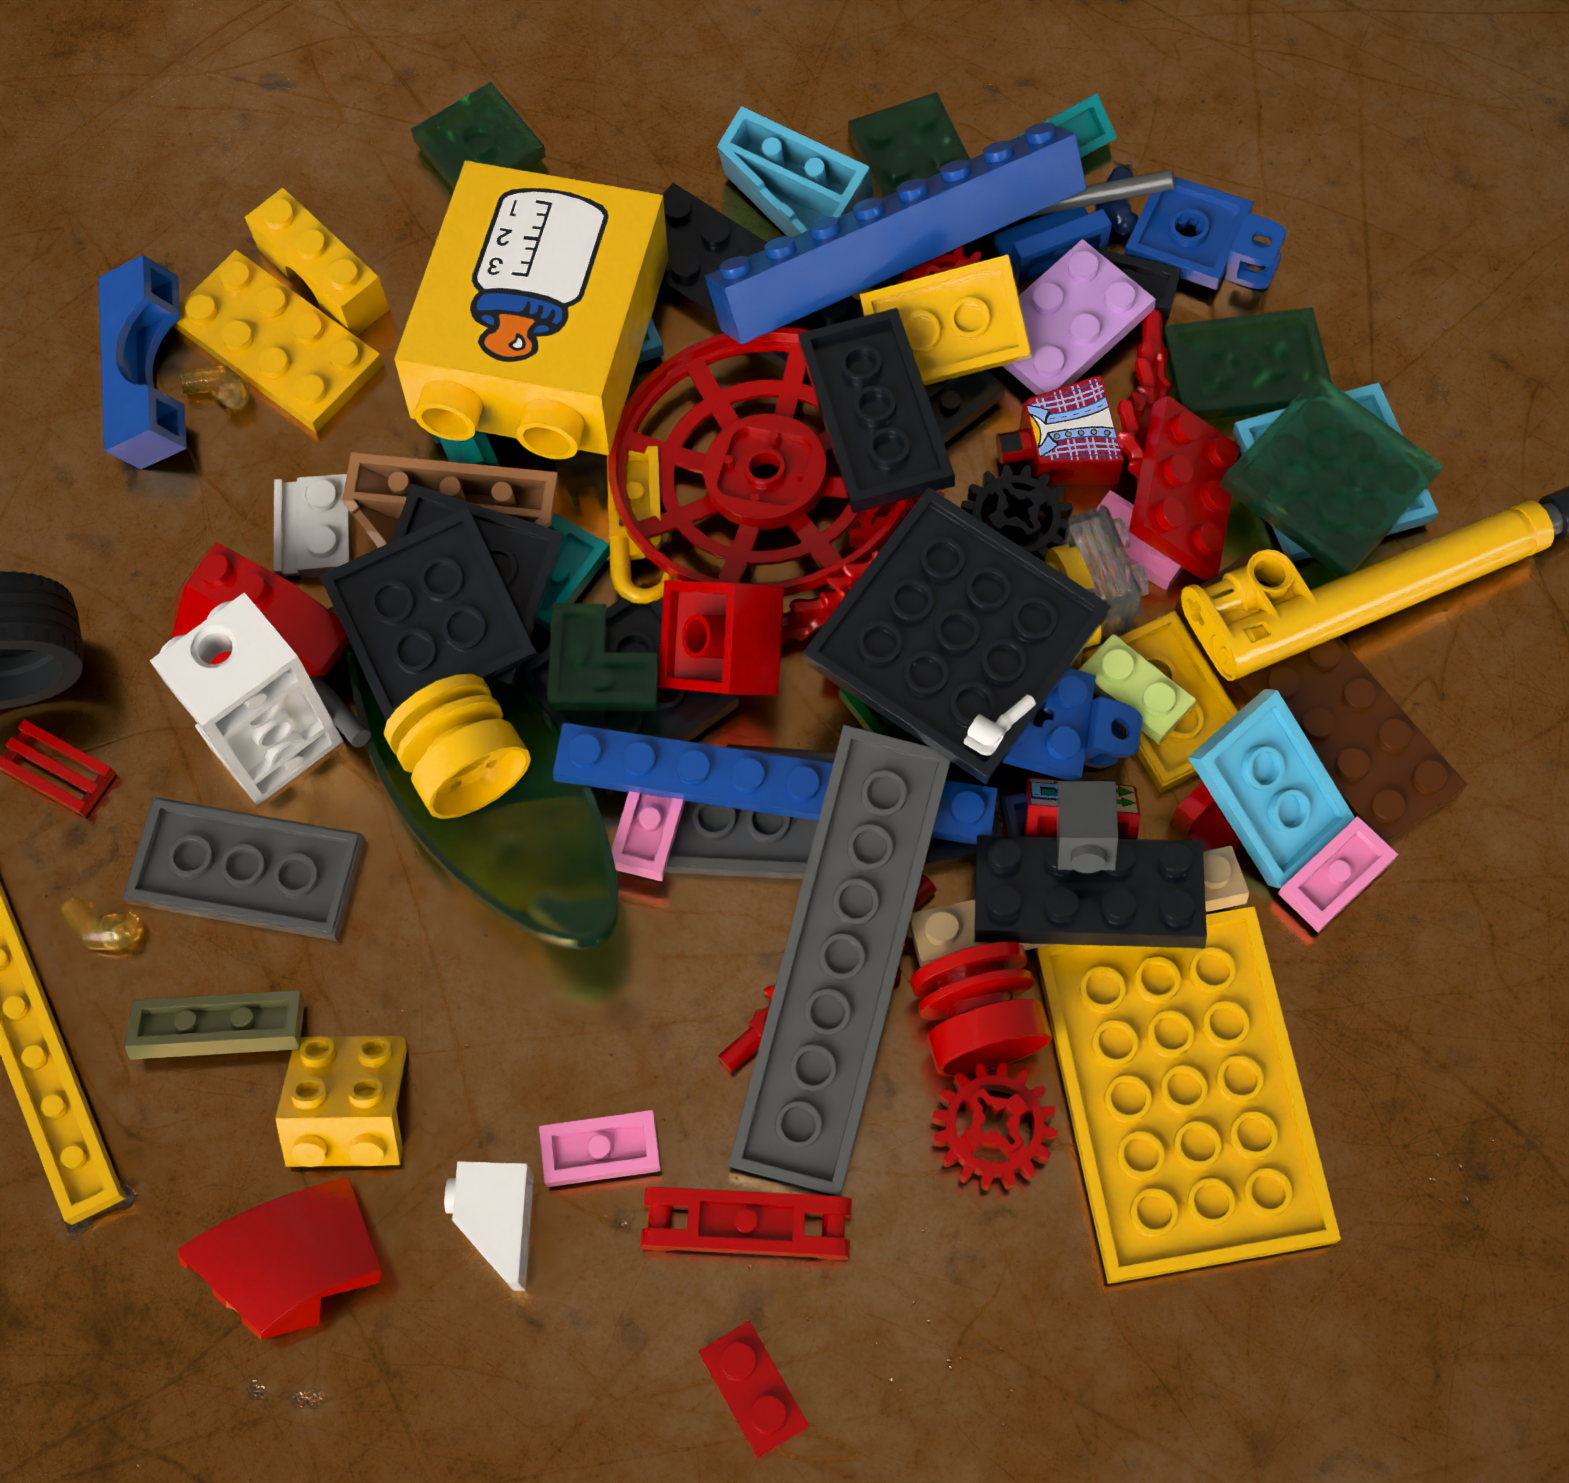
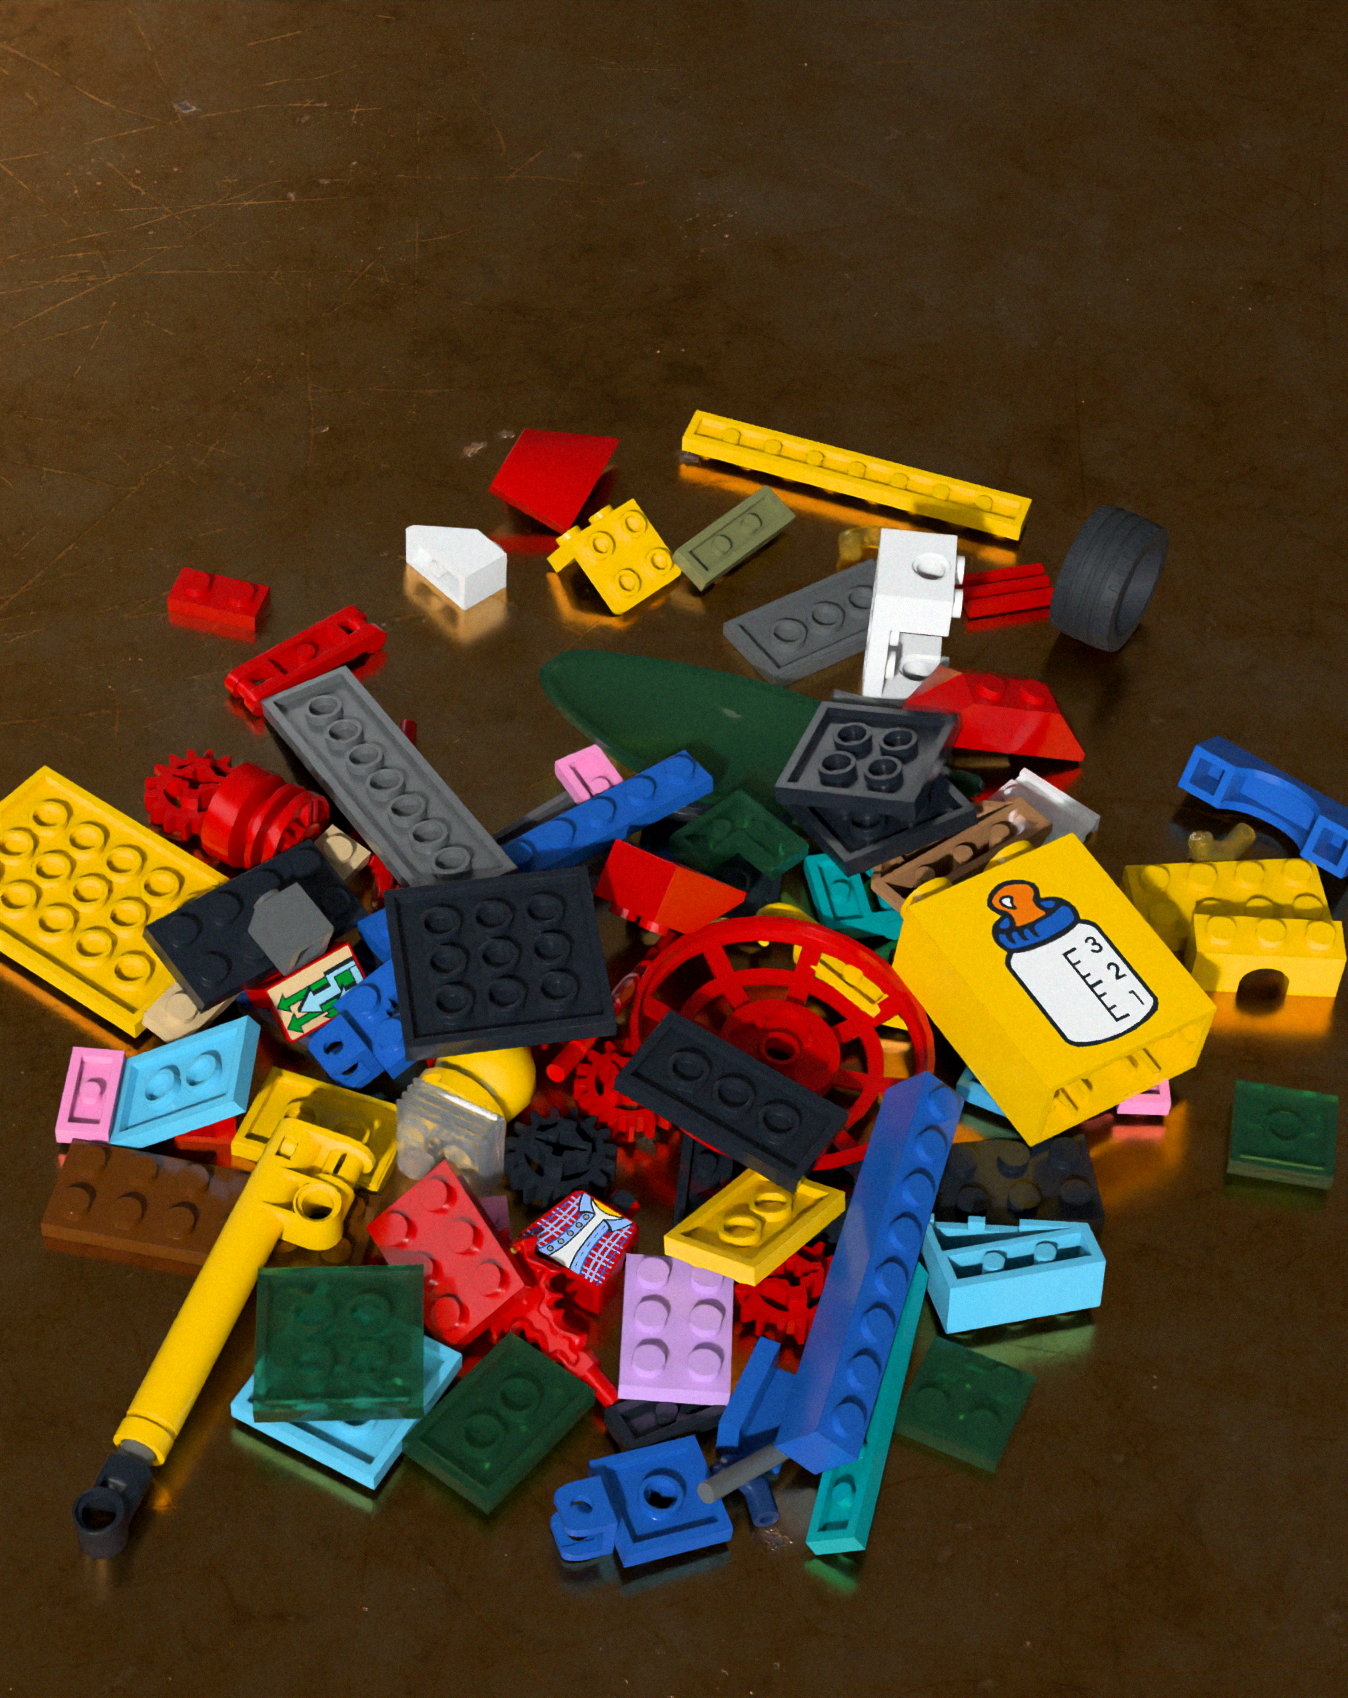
camera: 130 degrees right, 20 degrees down
yellow wheel [383,674,531,819] -> none
bright pink plate [539,1110,661,1187] -> none
white hand [964,694,1036,756] -> none
yellowish green plate [1079,634,1196,745] -> none

